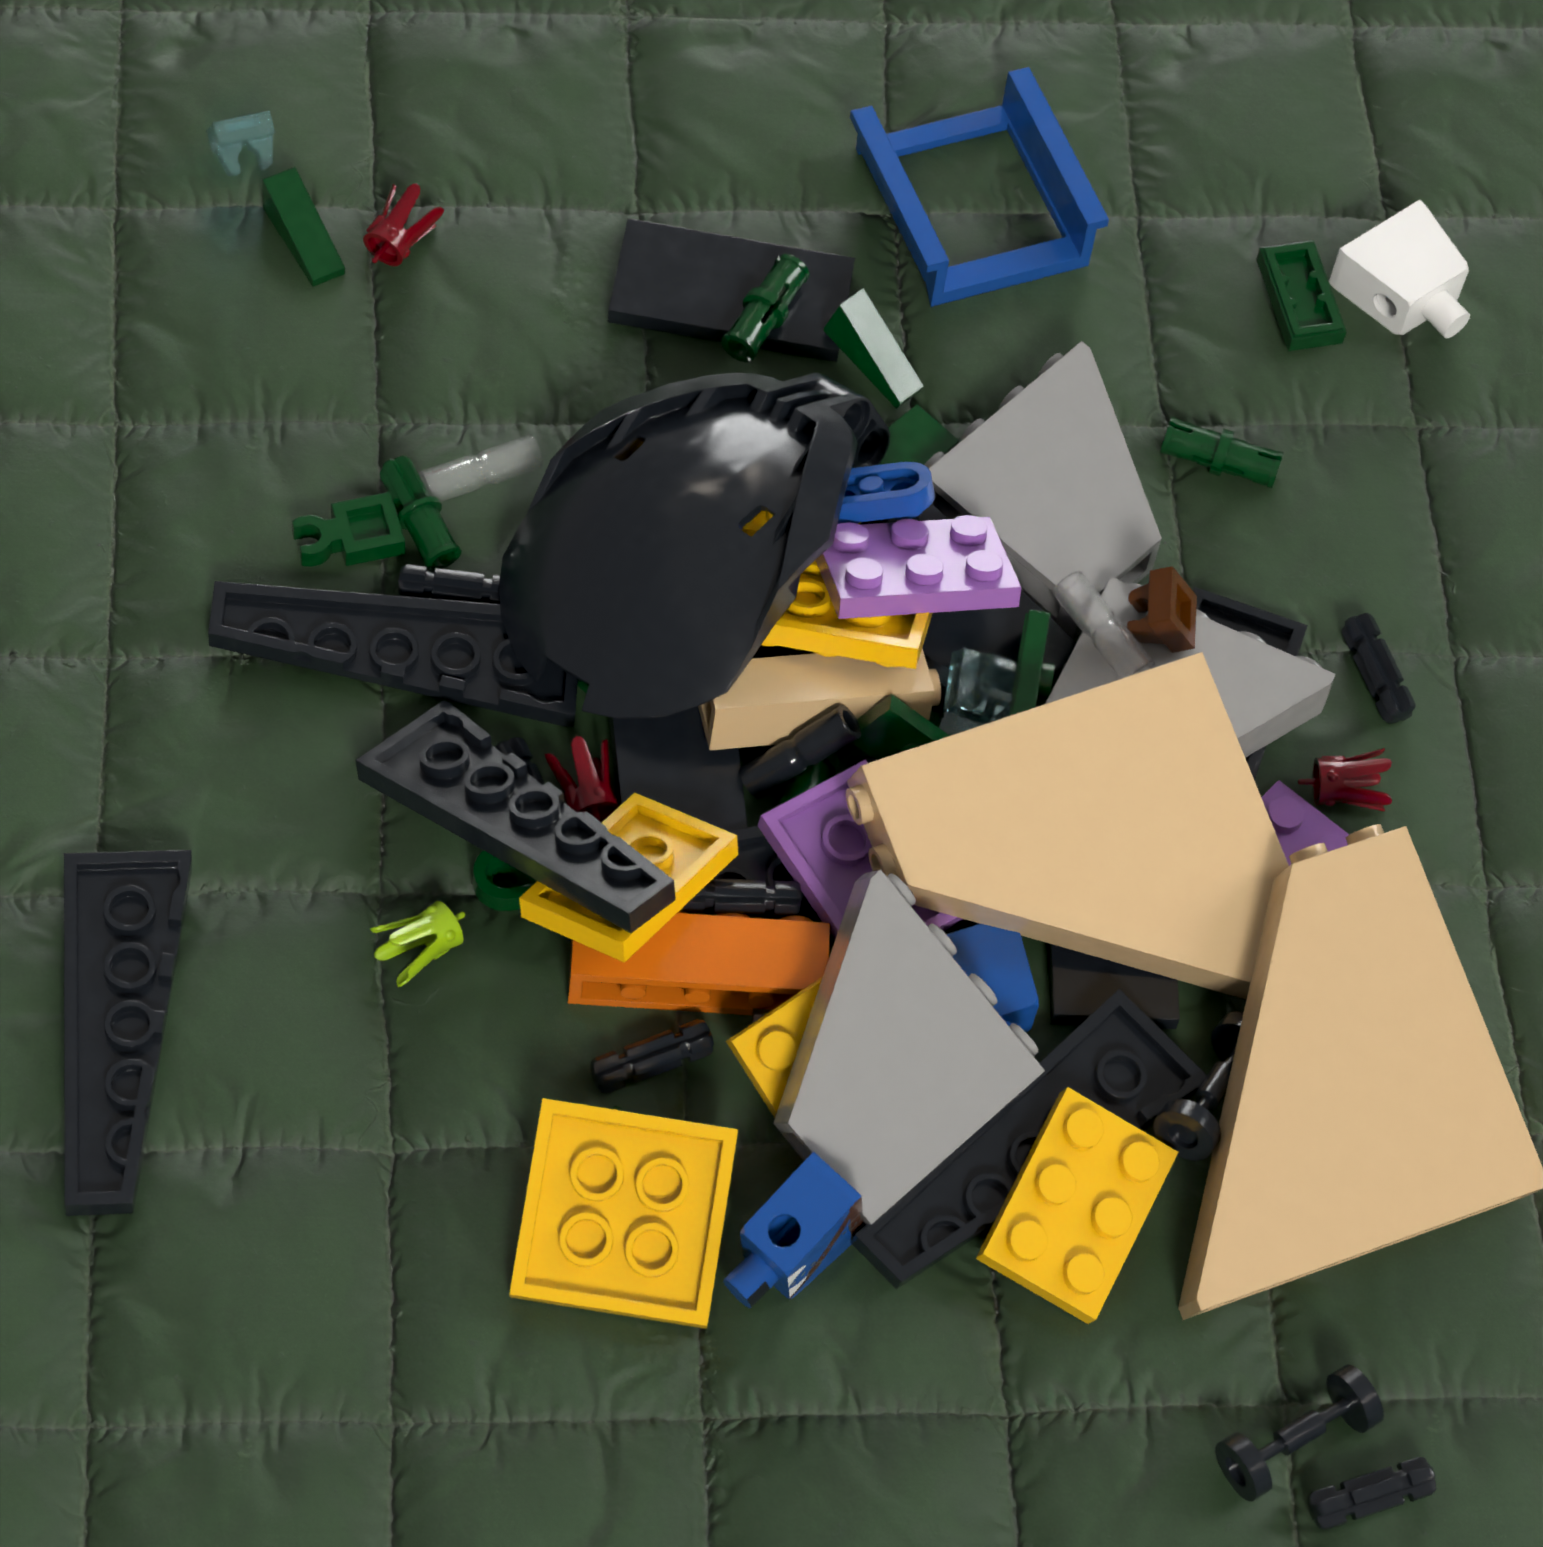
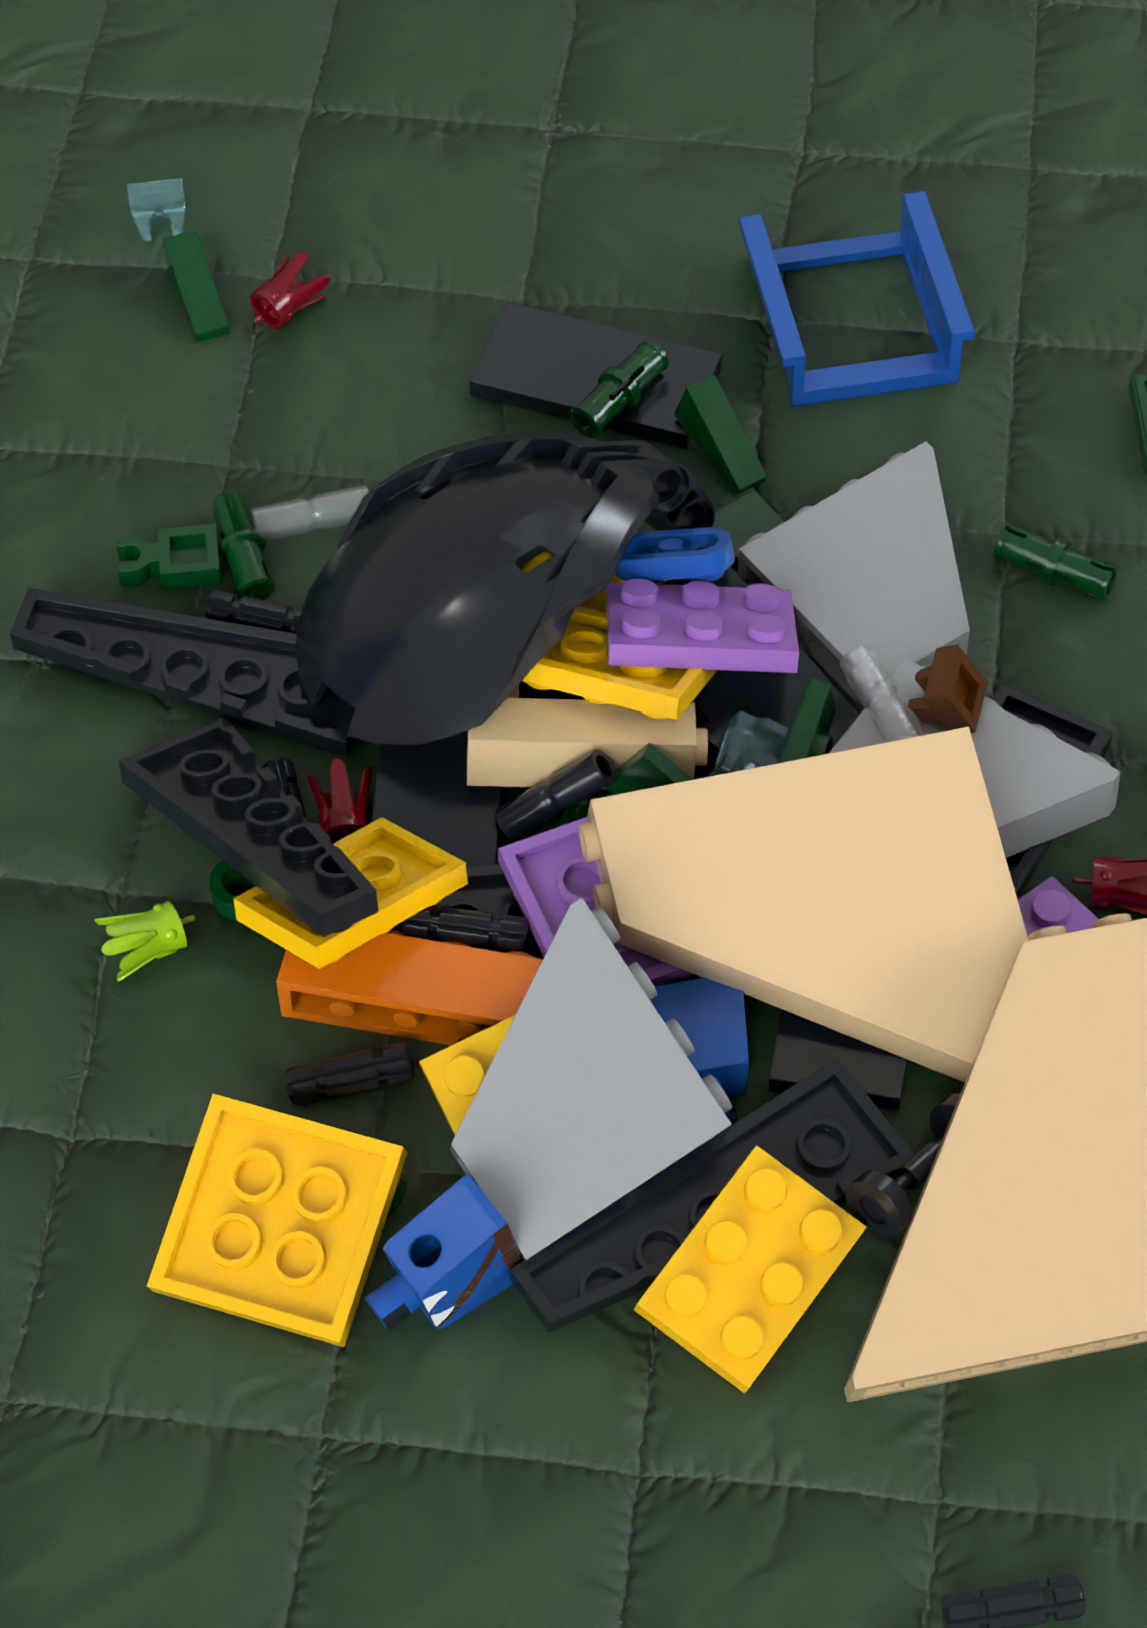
camera: 20 degrees right, 5 degrees down
black wheel [1215,1364,1384,1502] -> none

